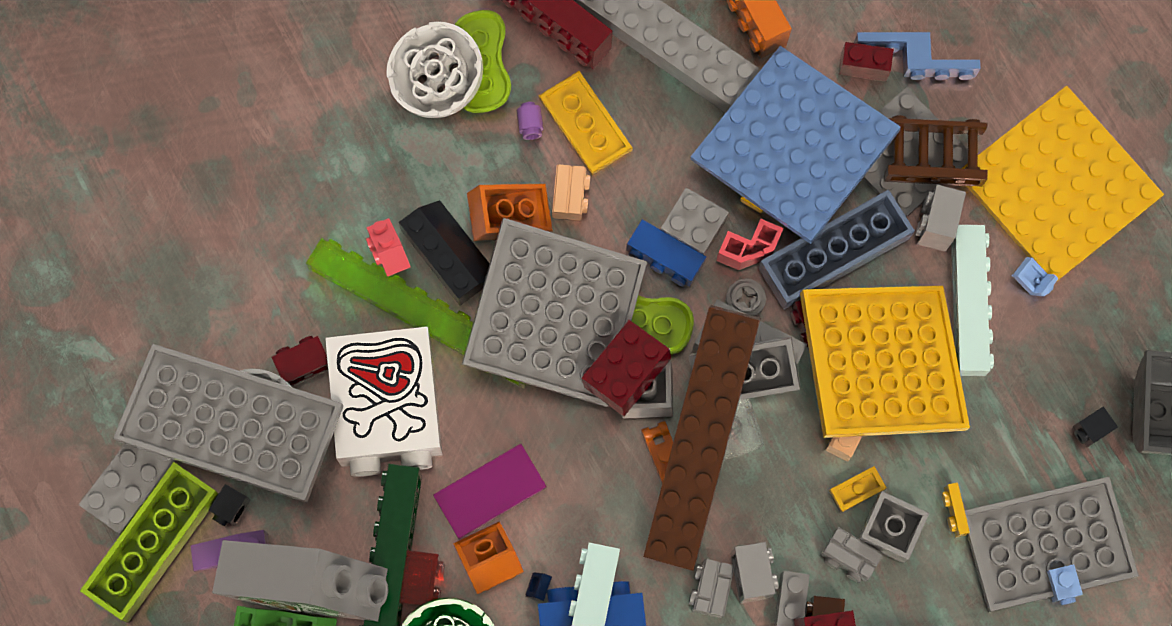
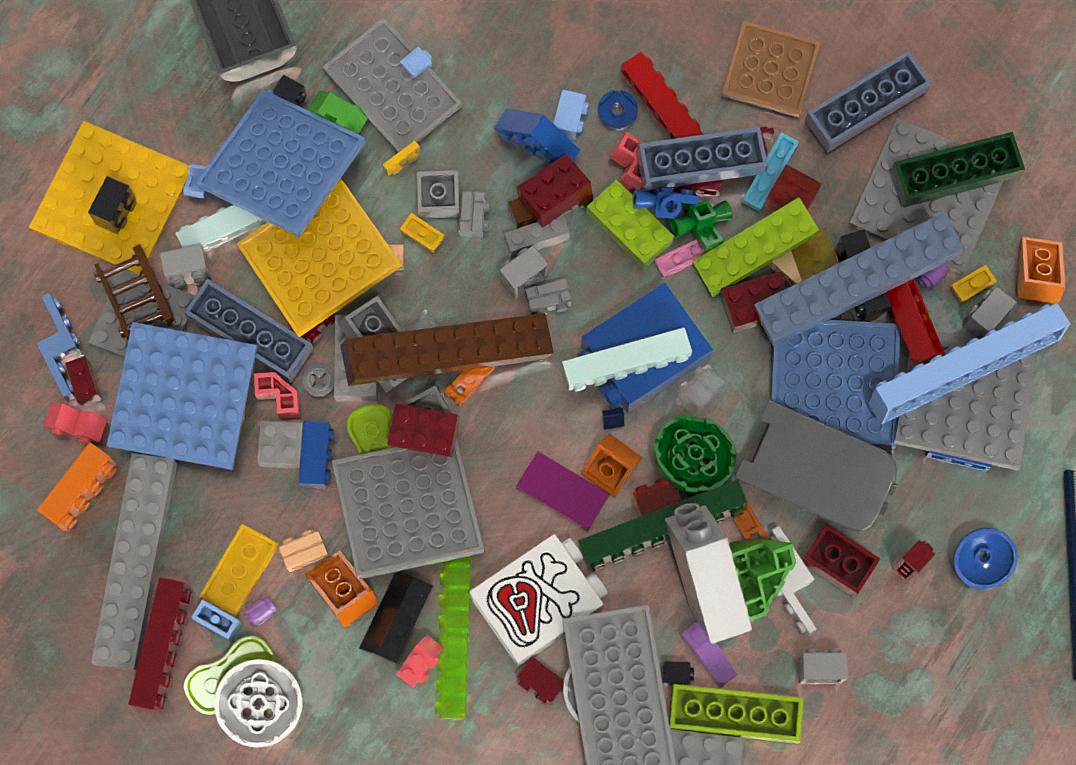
camera: 115 degrees left, 0 degrees up
none -> coral brick [43,403,107,444]
none -> black brick [88,176,136,234]
none -> light blue brick [191,599,242,642]
none -> medium blue plate [196,89,366,238]
none -> bright green brick [307,91,368,134]

